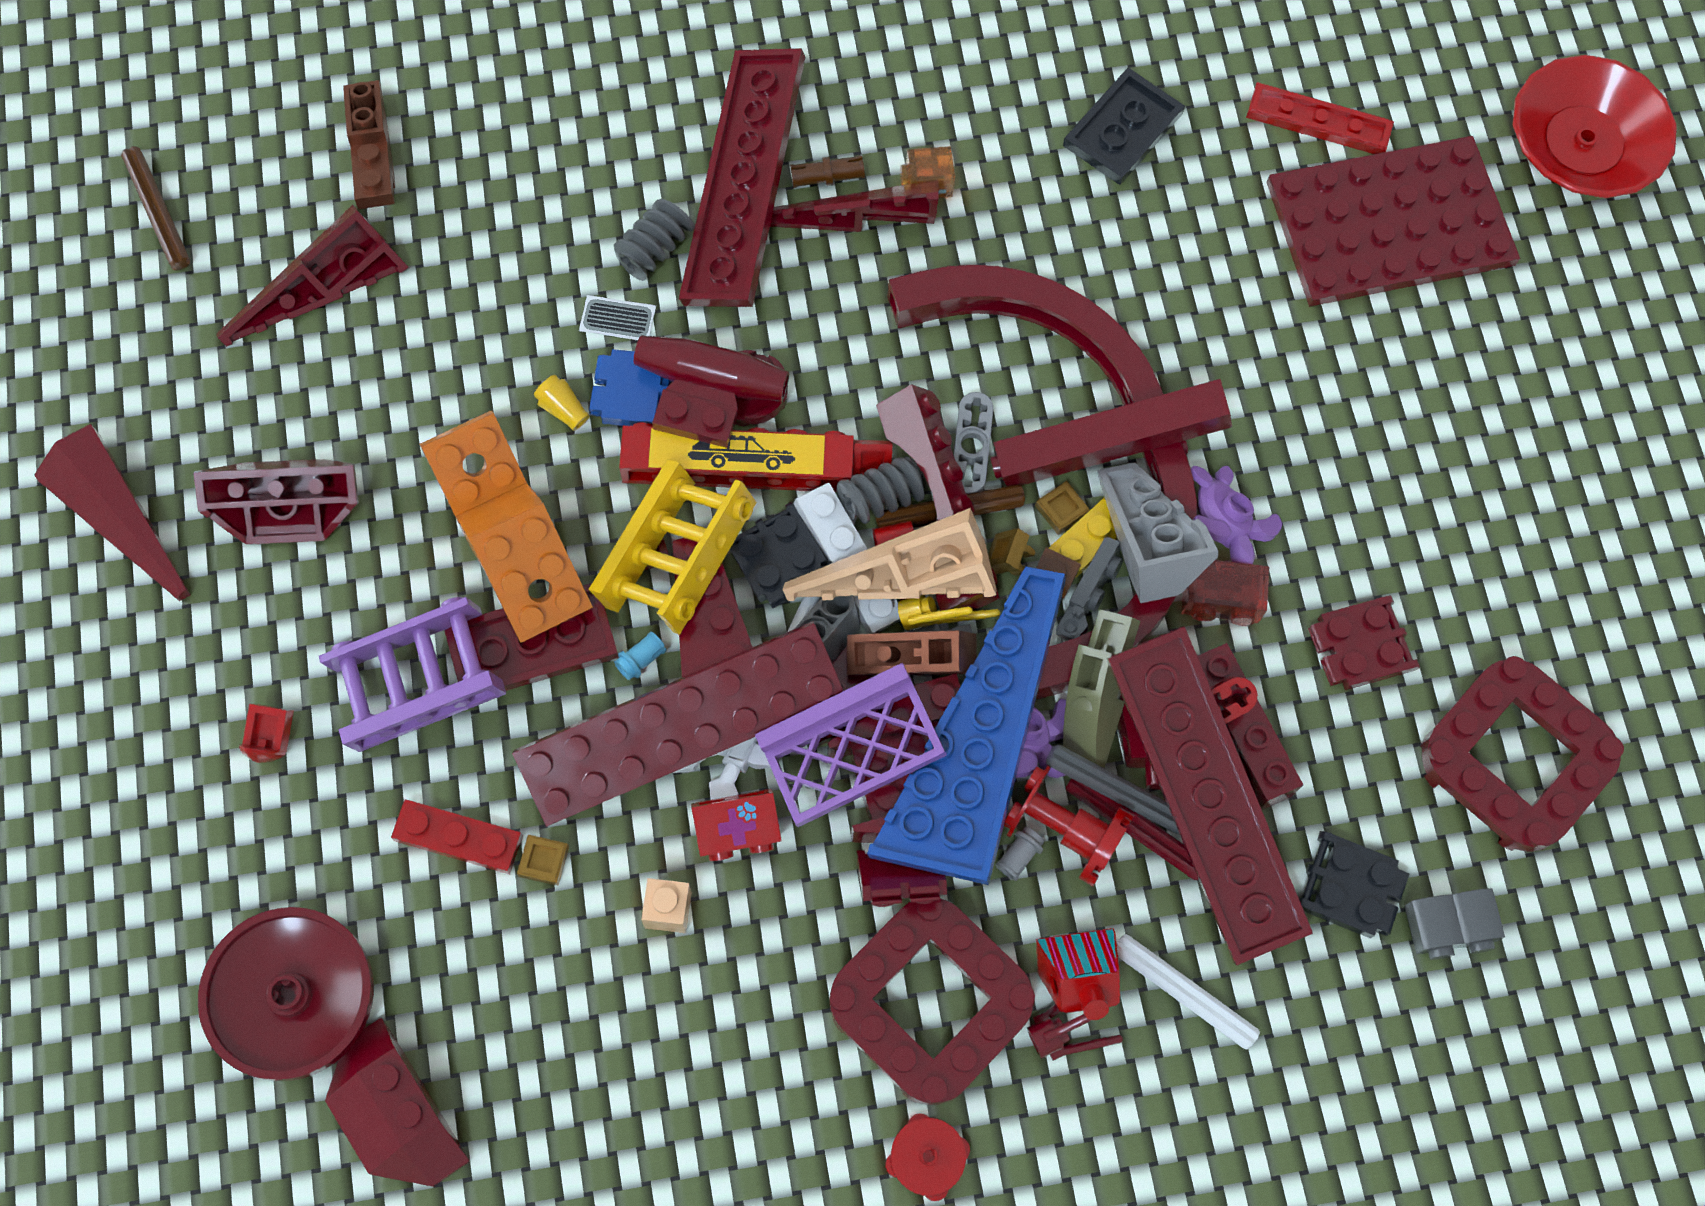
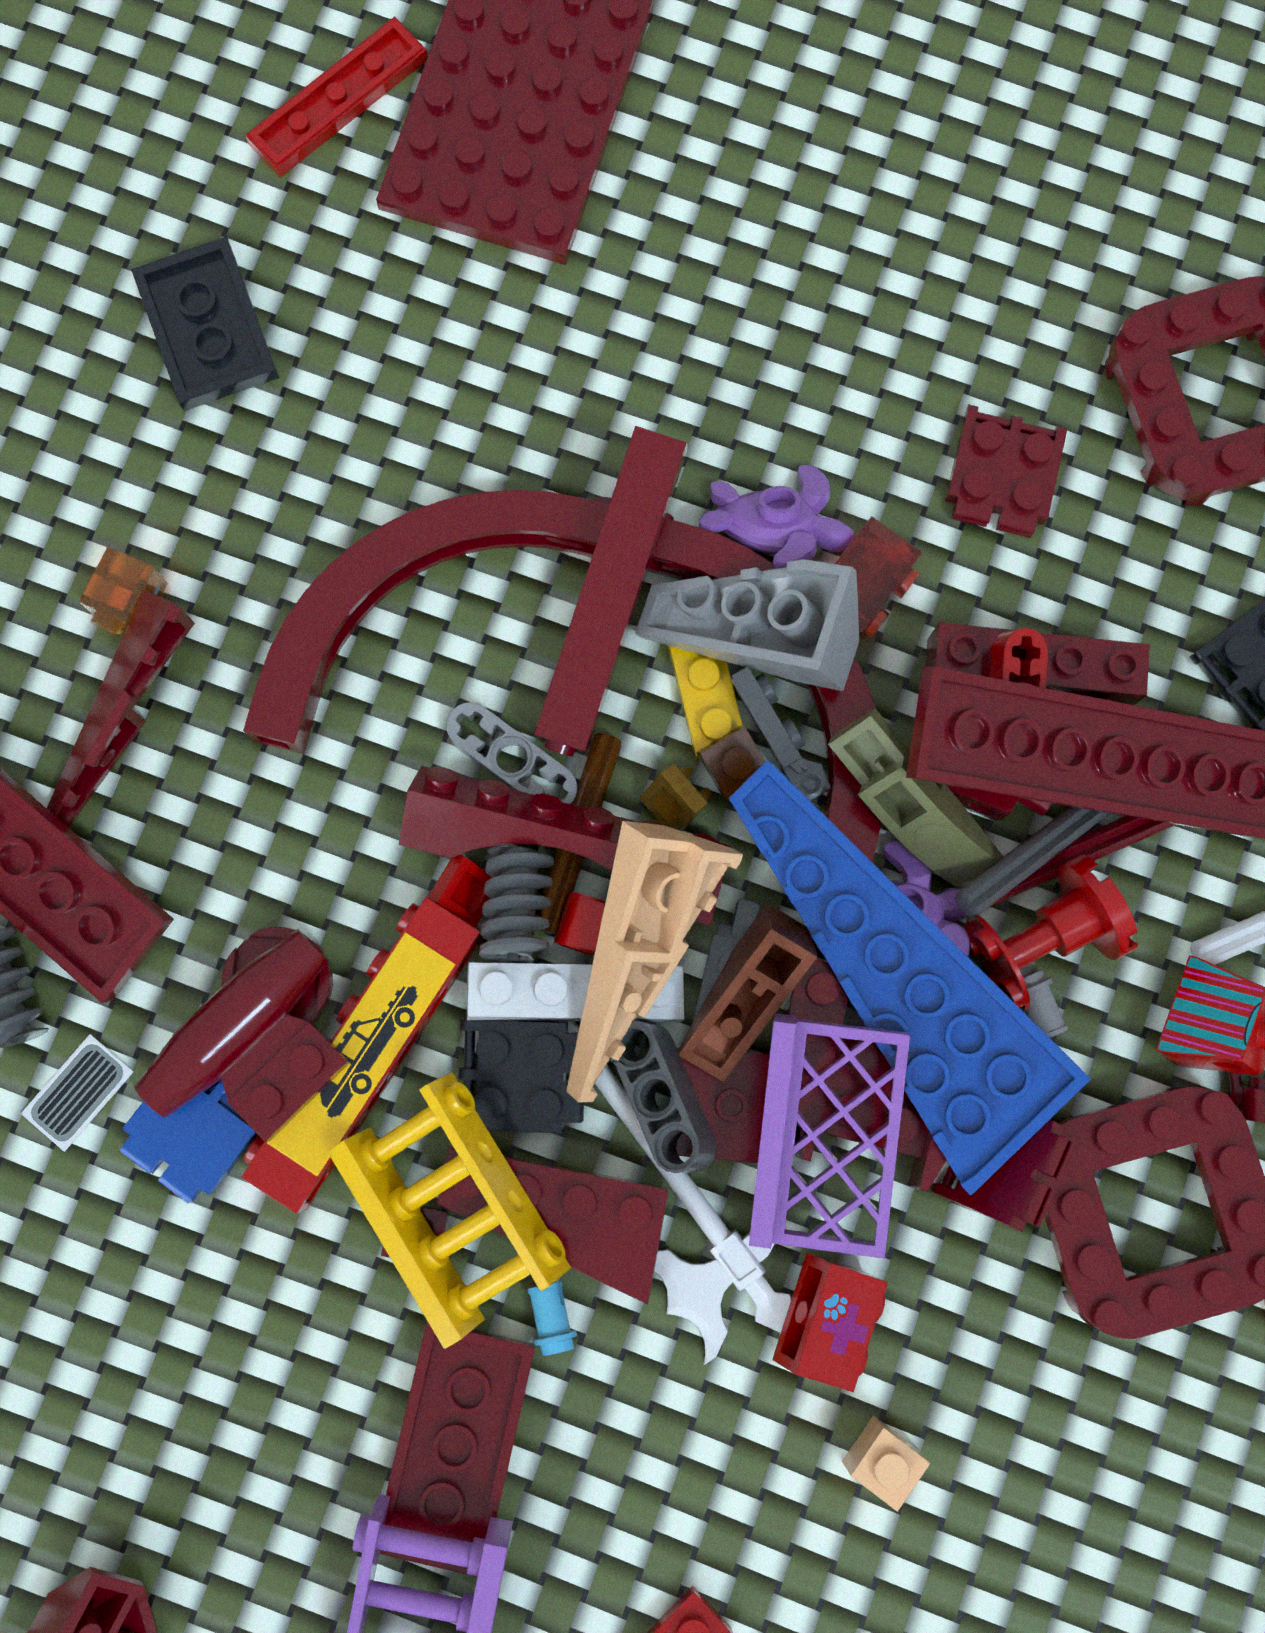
camera: 60 degrees left, 10 degrees up
orange bracket [419,411,593,643] -> none
dark red plate [512,621,844,827] -> none
pearl gold tile [517,834,569,886] -> none
yellow cone [534,375,590,431] -> none
reddish brown pin [790,155,865,188] -> none
yellow plant [898,595,1001,631] -> none
pearl gold tile [1035,481,1090,535] -> none

